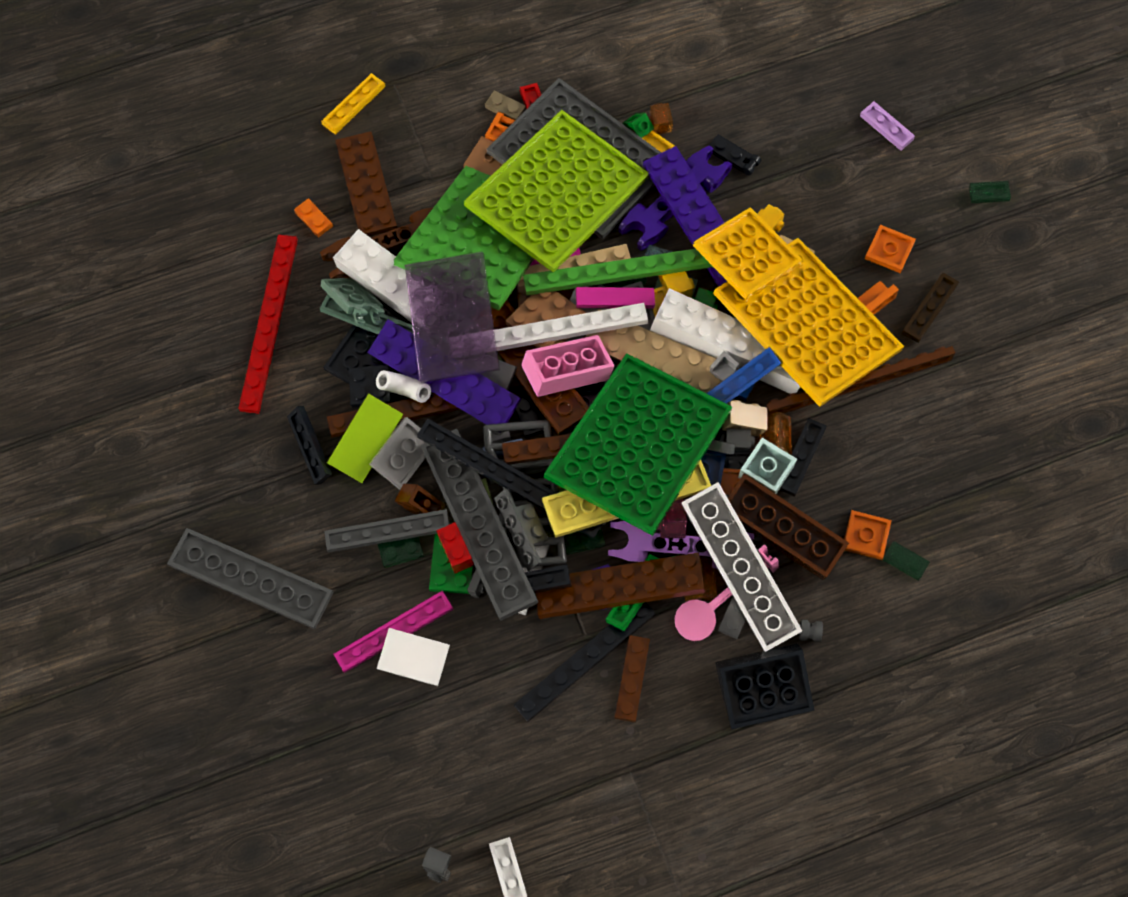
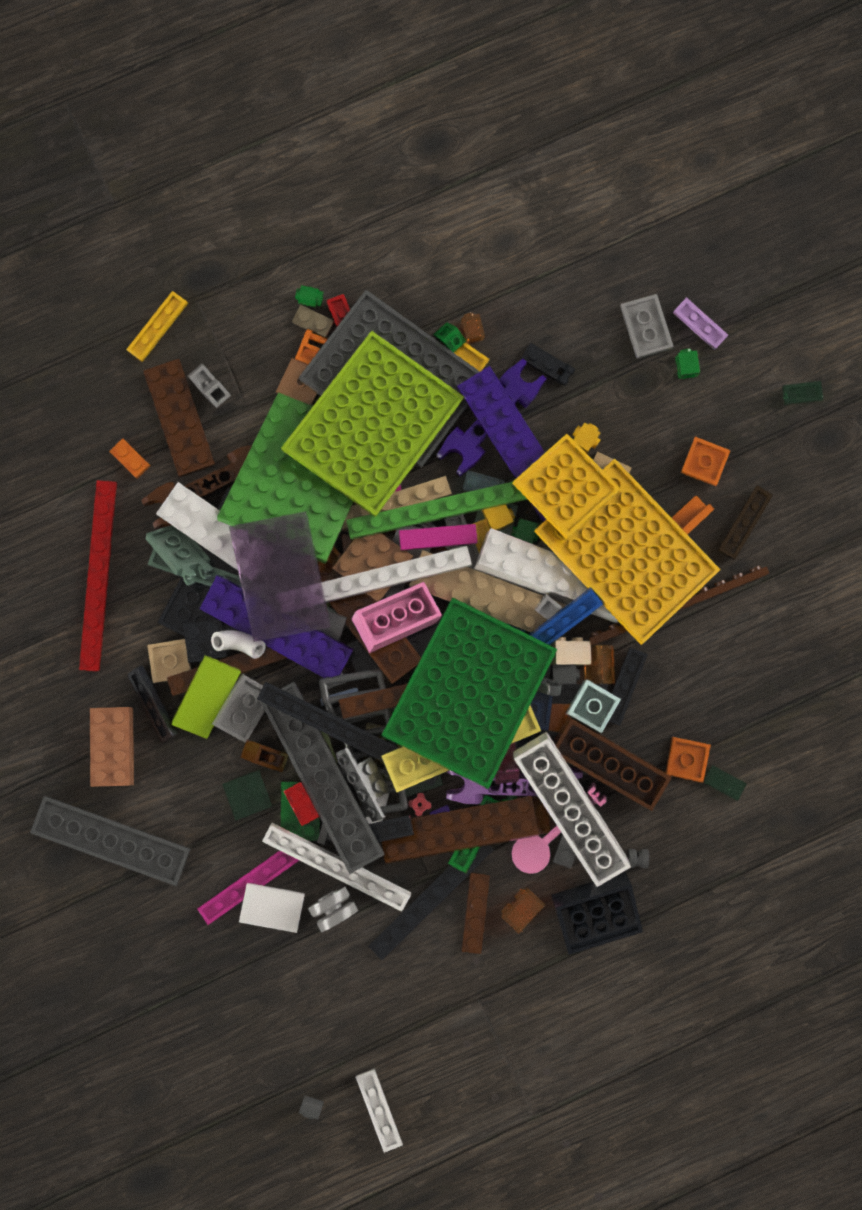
camera: 10 degrees left, 15 degrees up
dark grey plate [324,509,449,553] -> none
none -> nougat brick [90,707,134,787]
none -> tan plate [148,639,191,683]
none -> light grey brick [188,363,231,408]
none -> white plate [262,823,411,911]
none -> green brick [295,285,324,307]
none -> light grey wheel [308,886,359,932]
none -> coral plate [408,793,431,816]
none -> clear orange brick [501,887,545,934]
none -> light grey plate [620,294,674,359]
none -> green brick [675,349,700,379]

